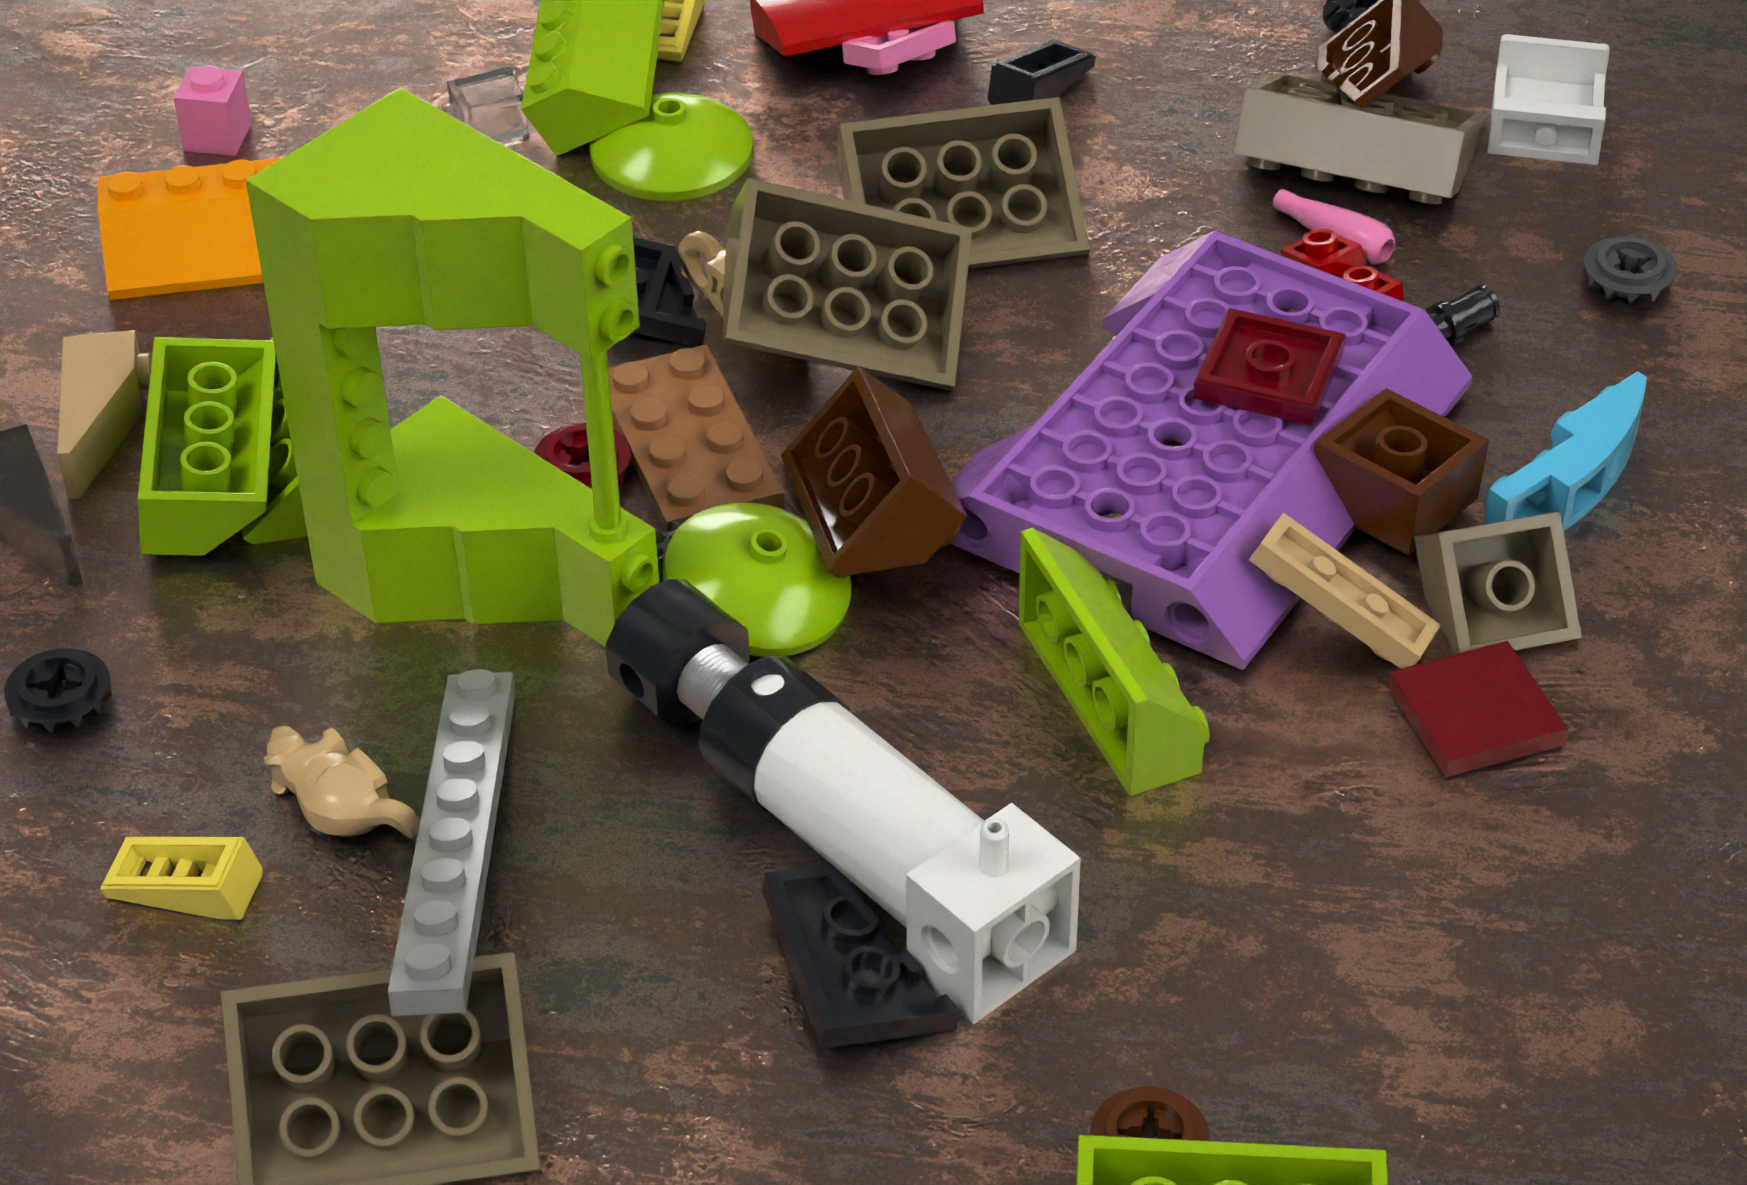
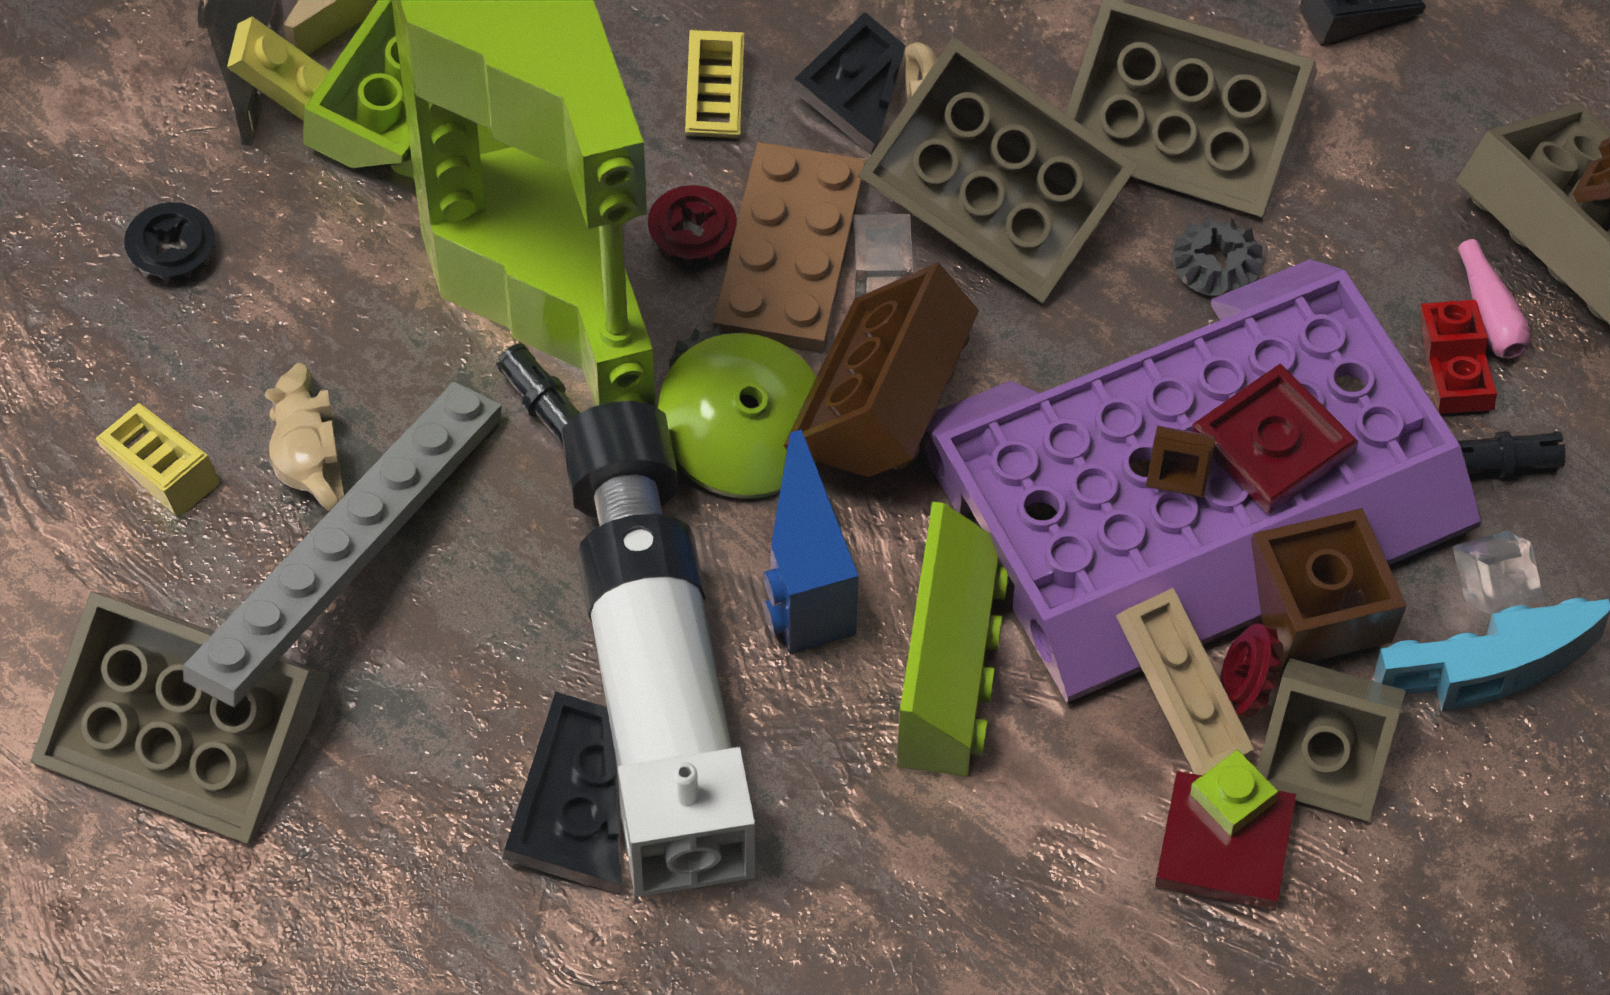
camera: 30 degrees right, 15 degrees up
none -> light yellow plate [227,16,329,121]
none -> black pin [496,343,580,449]
none -> light yellow slope [685,30,744,139]
none -> blue slope [763,430,859,654]
none -> clear brick [853,212,913,298]
none -> reddish brown brick [1146,425,1216,498]
none -> dark grey gear [1173,215,1263,296]
none -> lime plate [1190,749,1278,836]
none -> dark red gear [1220,623,1283,719]
none -> clear brick [1452,530,1544,614]

